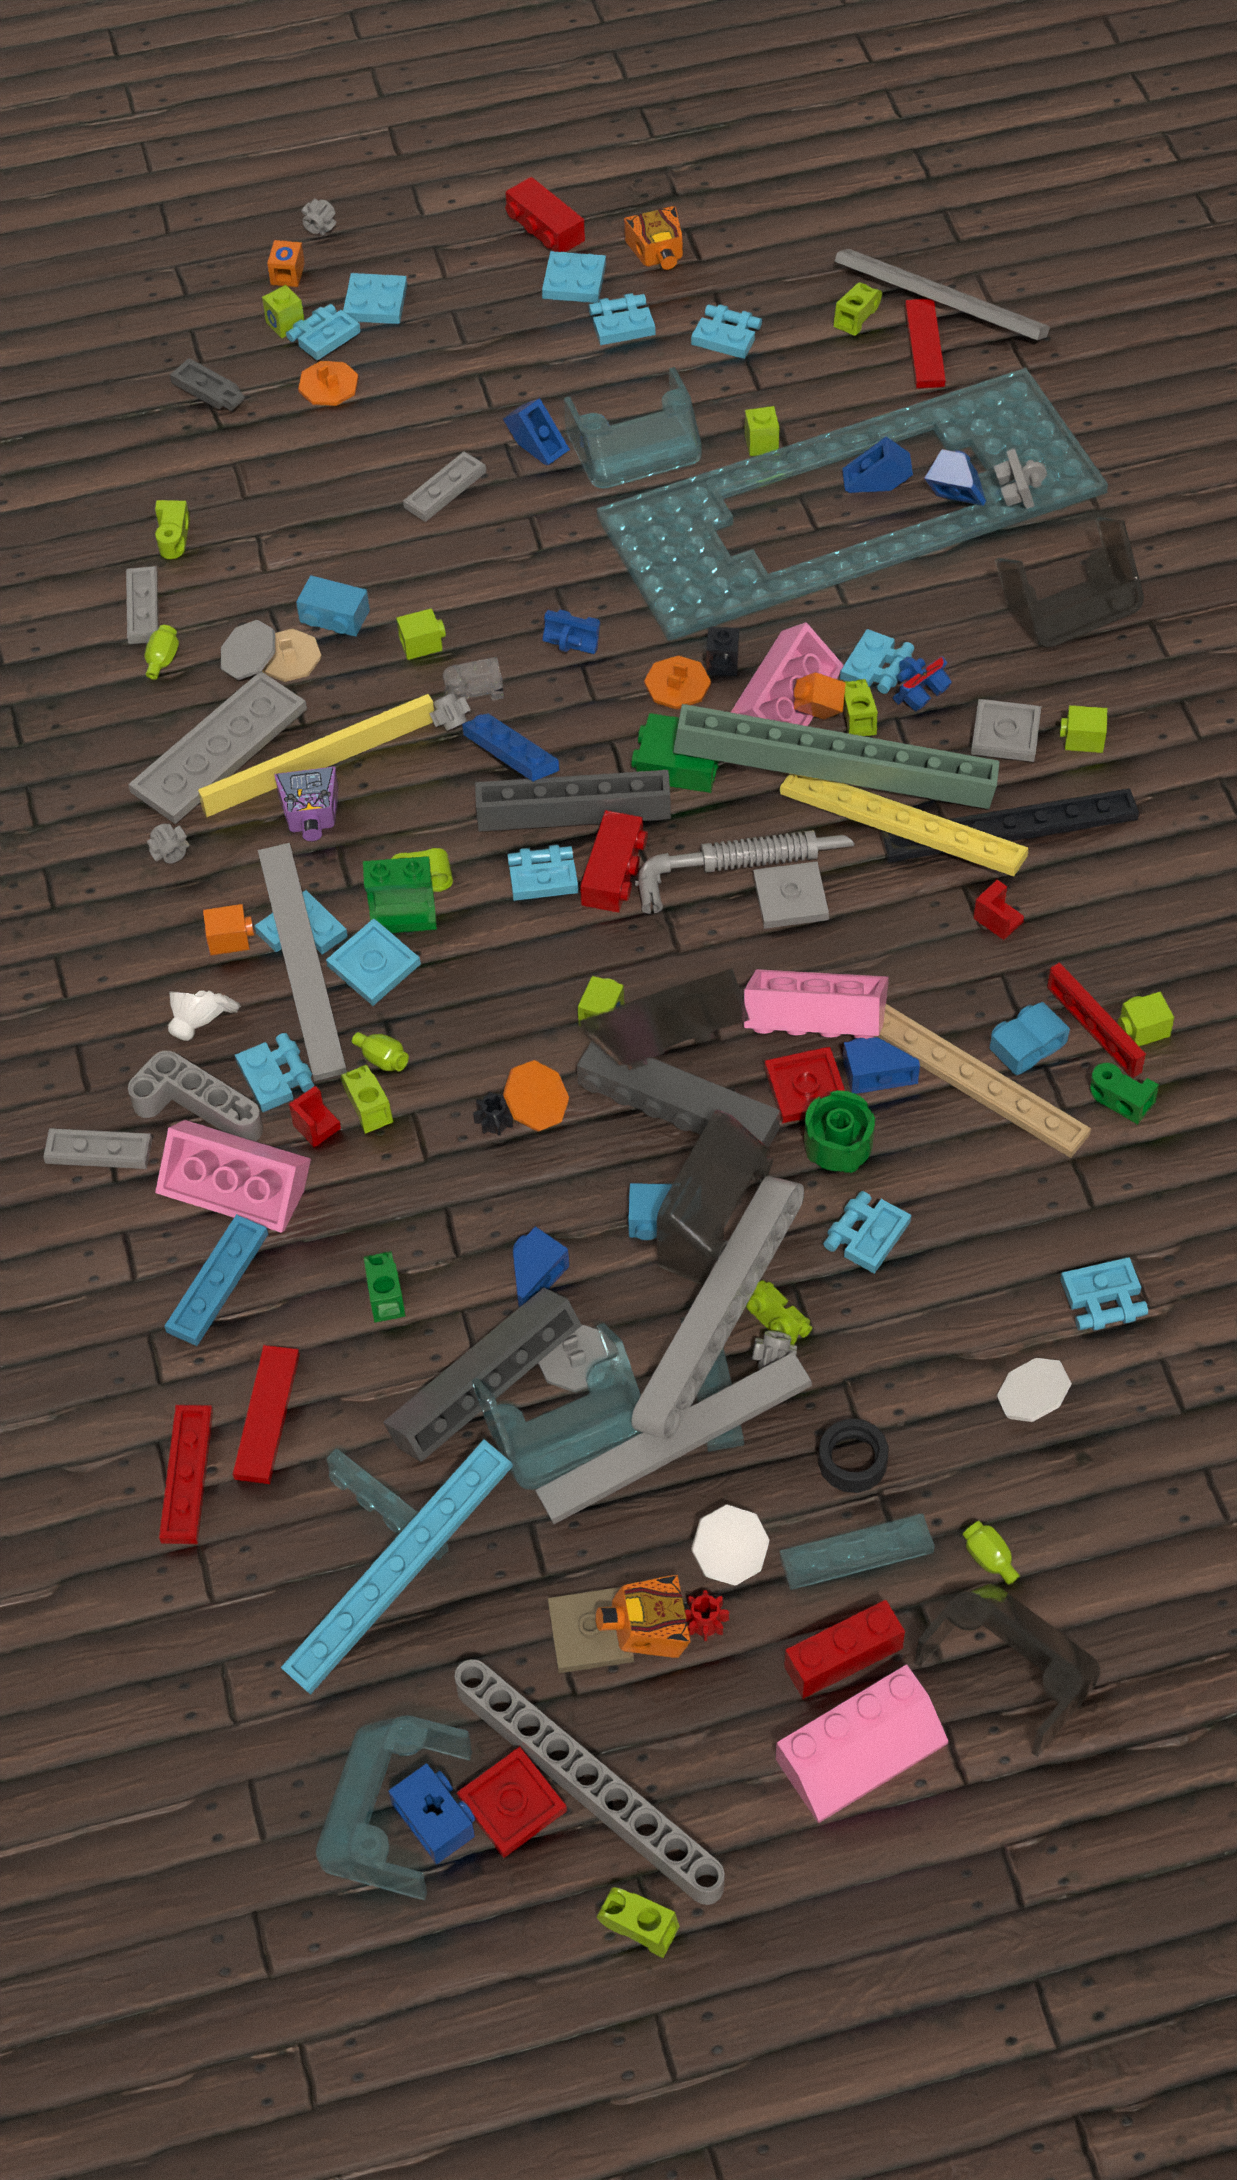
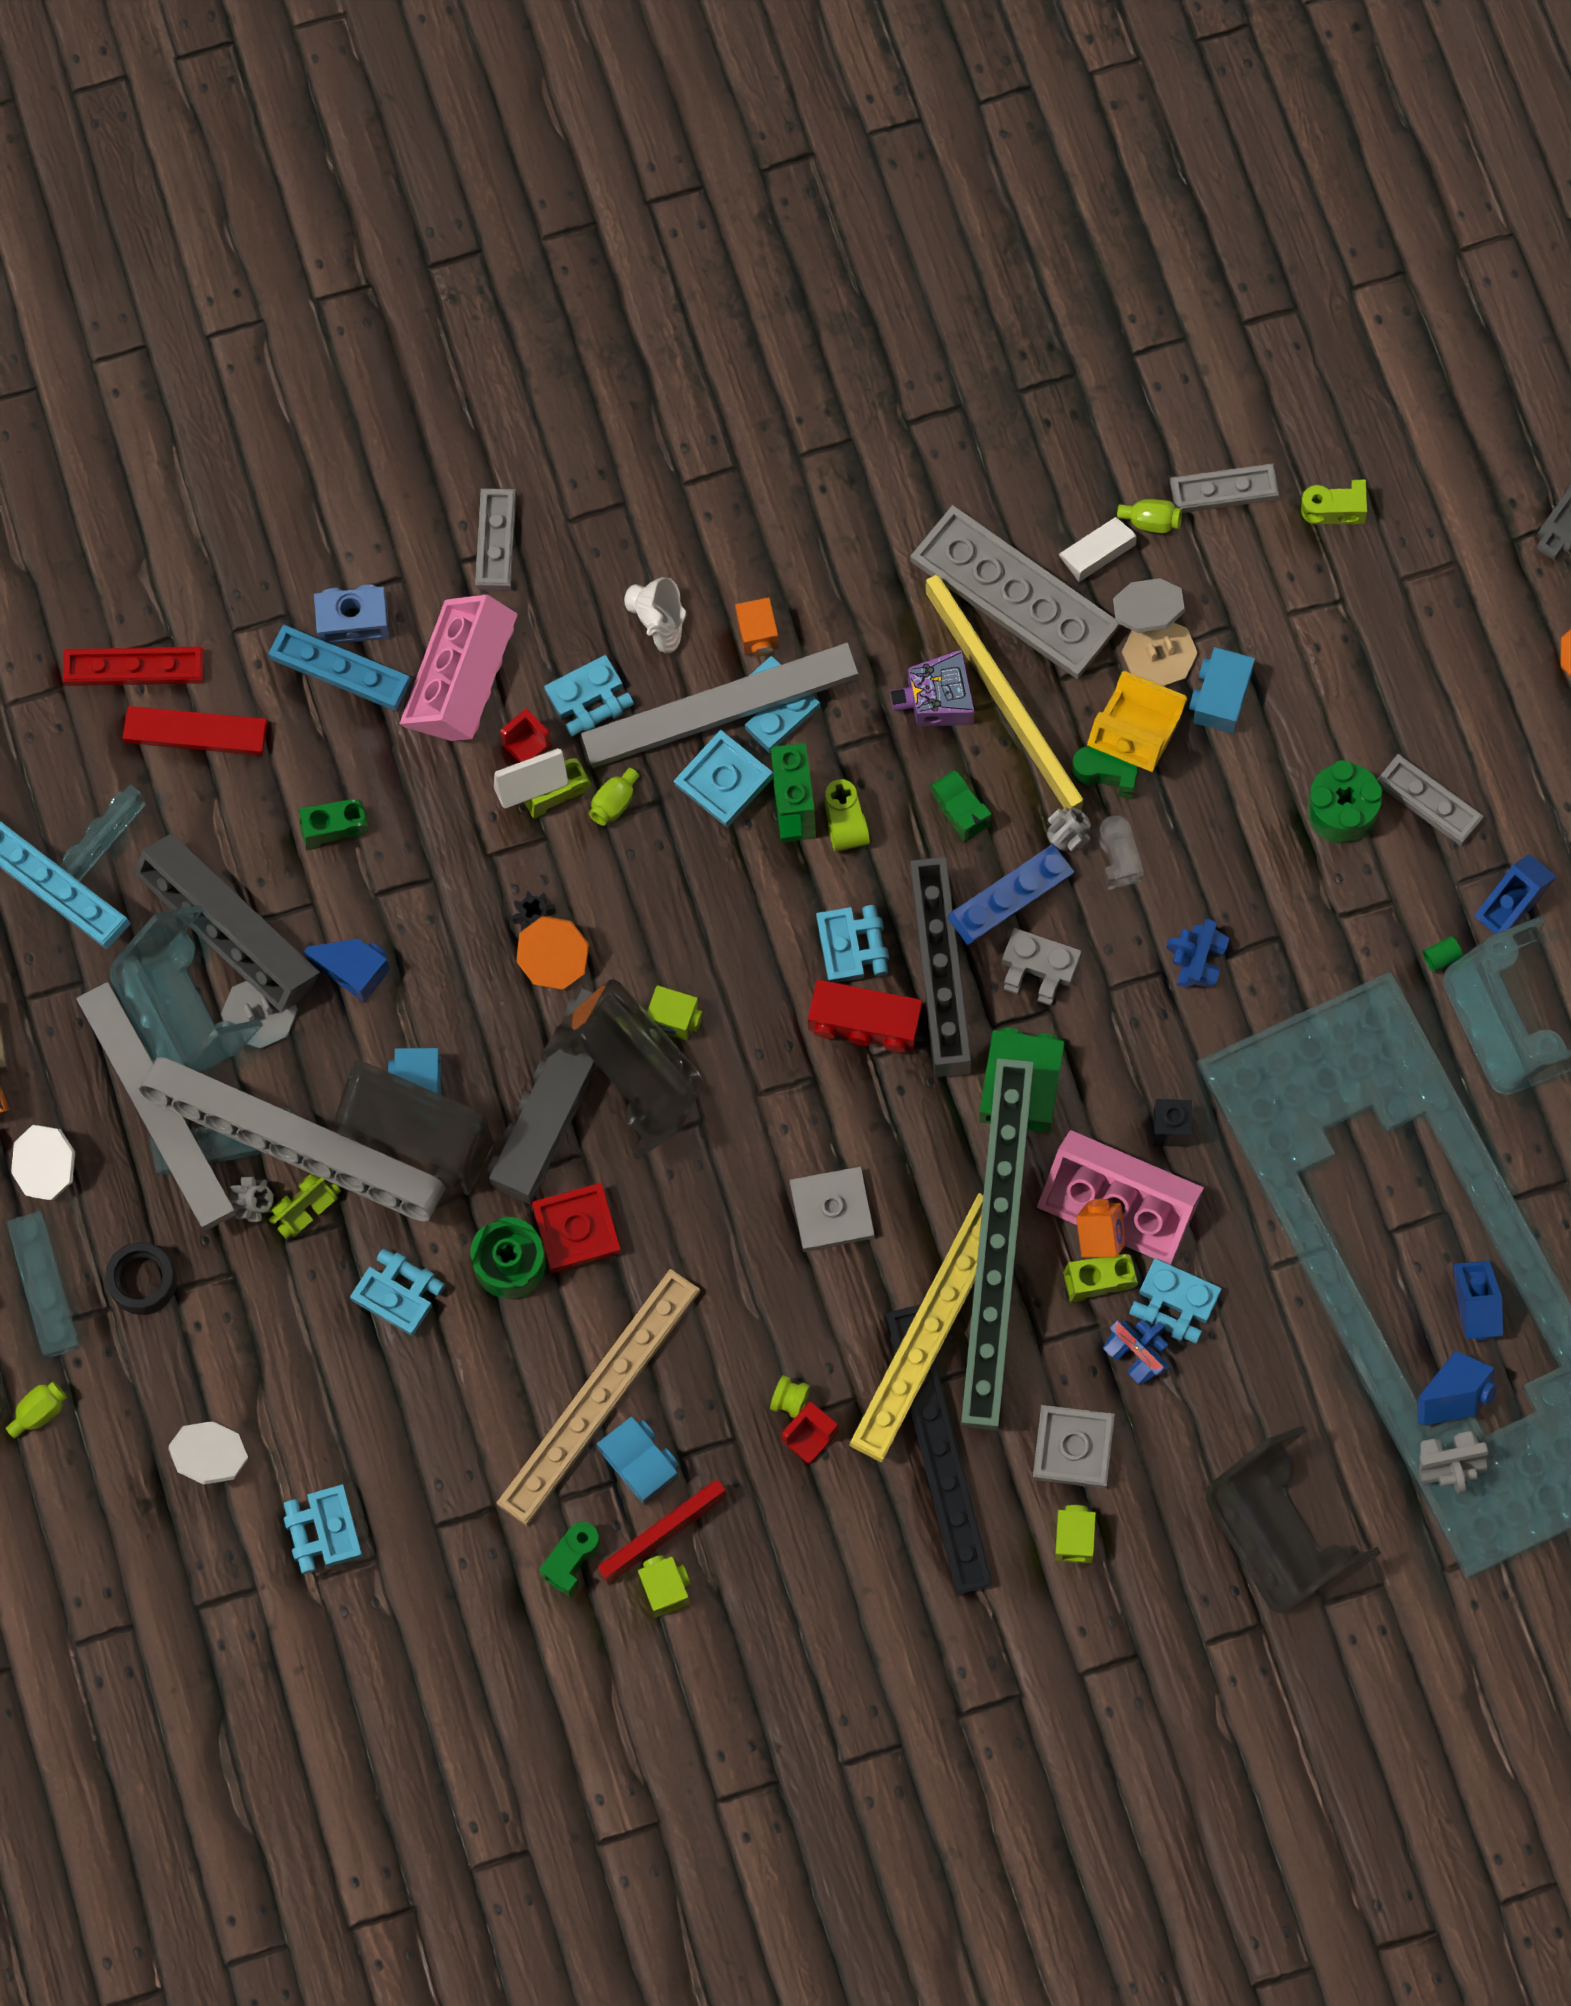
camera: 90 degrees right, 15 degrees up
light grey beam [128,1051,263,1142] -> none
light grey gear [147,824,189,863] -> none
lime brick [396,608,446,660] -> none
light grey piece [635,830,855,914] -> none
orange piece [644,655,711,710] -> none
bright pink slope [744,969,888,1039] -> none
lime brick [745,406,779,456] -> none
blue slope [843,1037,920,1094] -> none
none -> medium blue brick [314,584,390,644]
none -> white slope [494,749,568,808]
none -> lime wheel [770,1375,811,1418]
none -> green leg [929,770,991,843]
none -> light grey plate [1002,928,1081,1006]
none -> white slope [1059,517,1137,582]
none -> green leg [1072,747,1139,799]
none -> yellow panel [1087,671,1187,772]
none -> green brick [1307,760,1382,843]
none -> green hinge [1422,936,1463,973]

